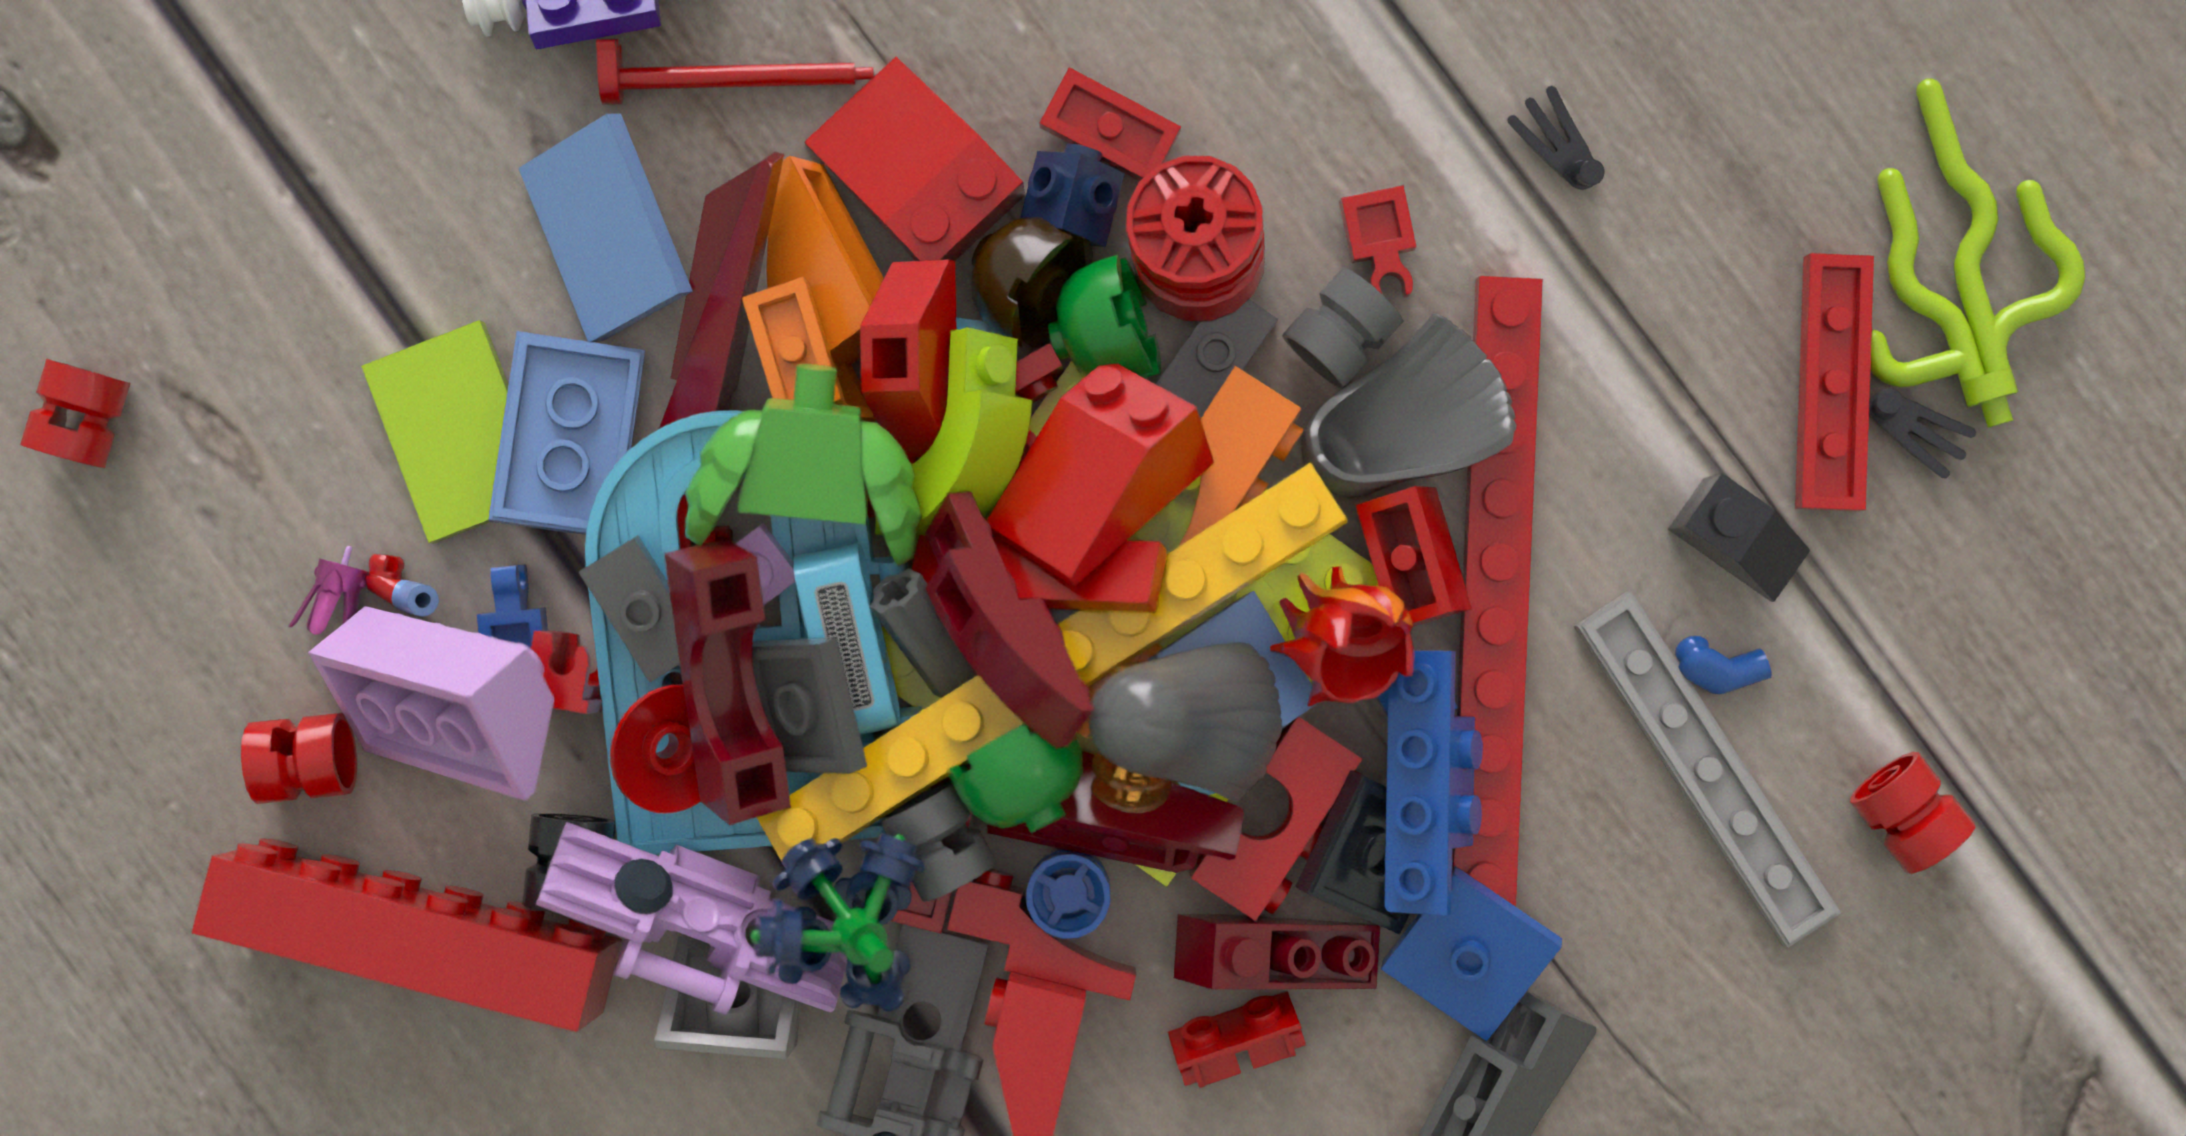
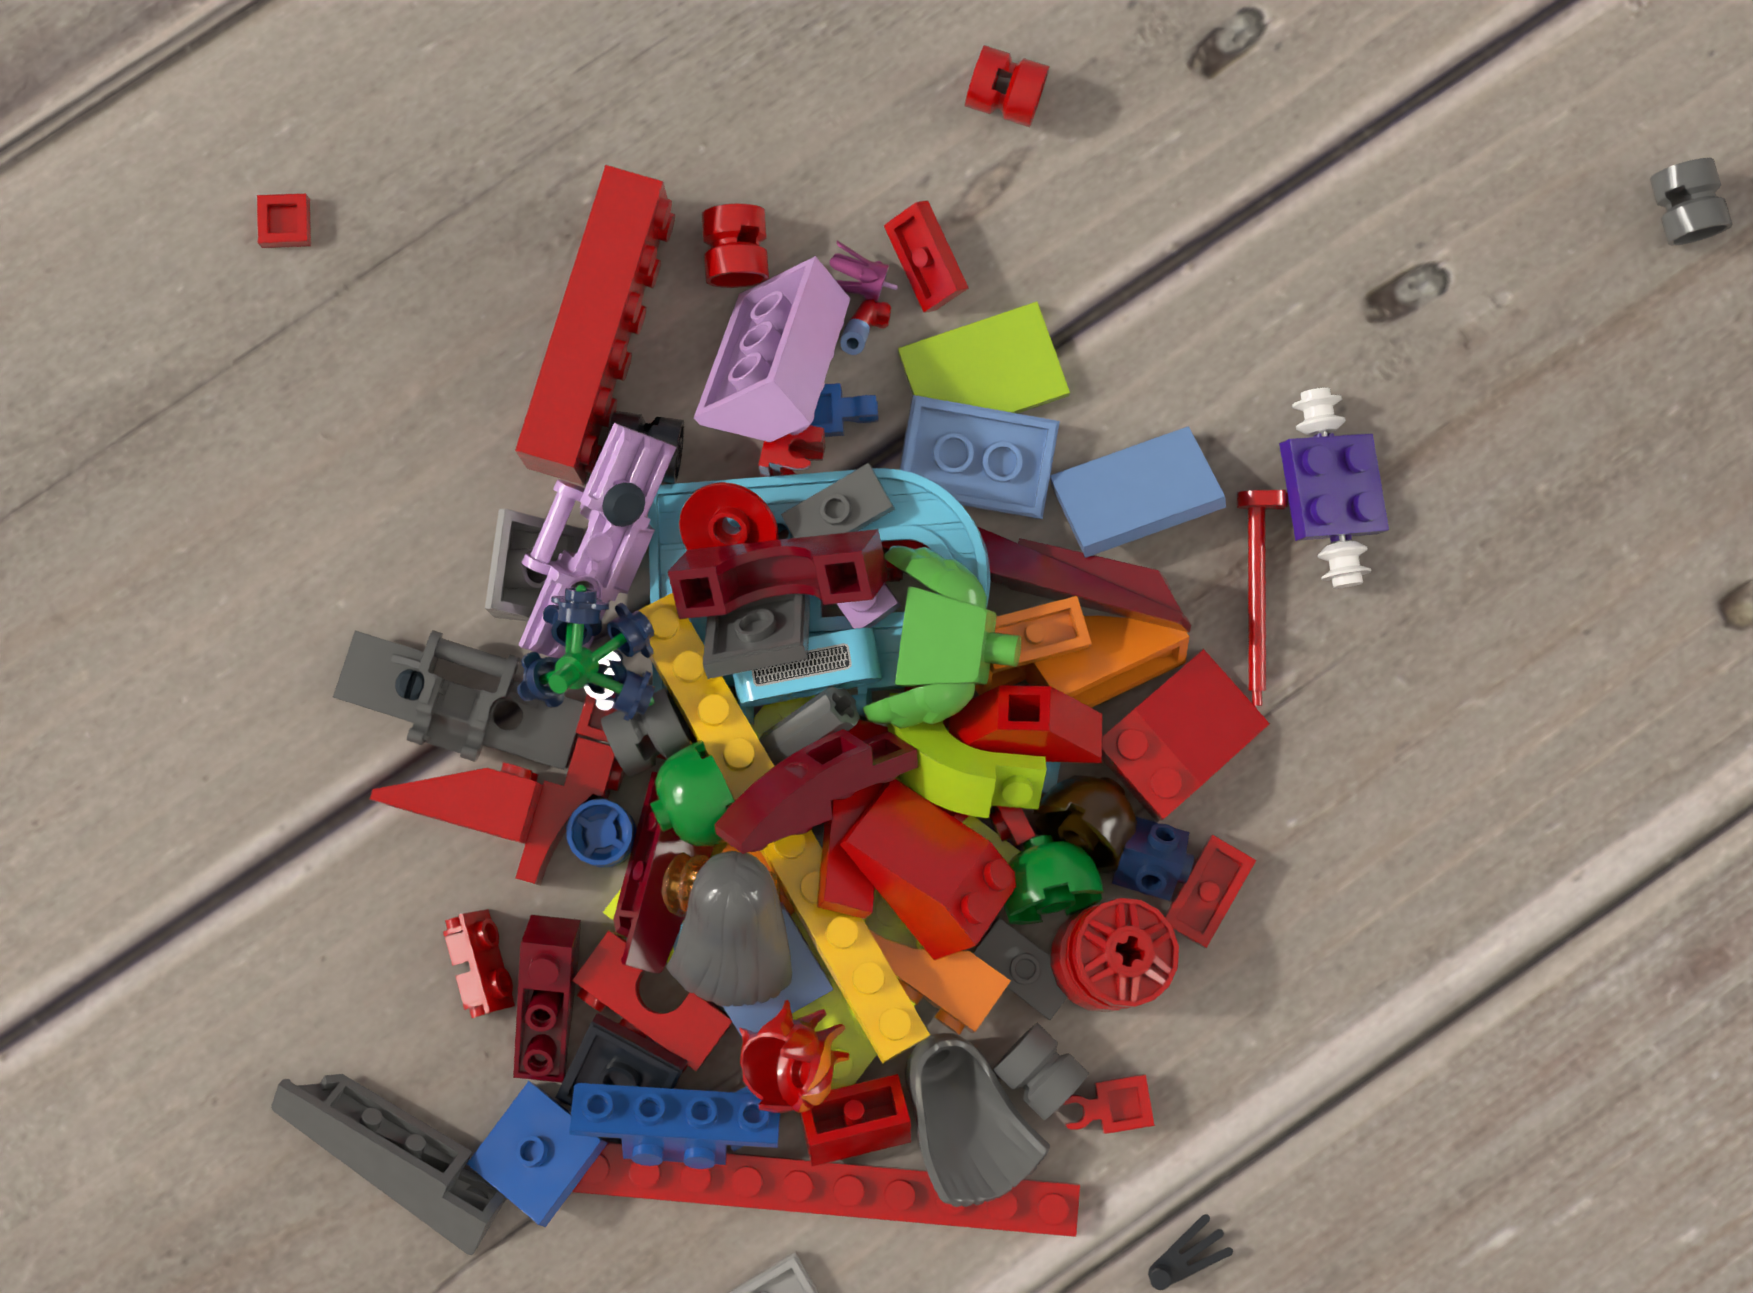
camera: 85 degrees right, 5 degrees down
none -> red plate [883,200,969,313]

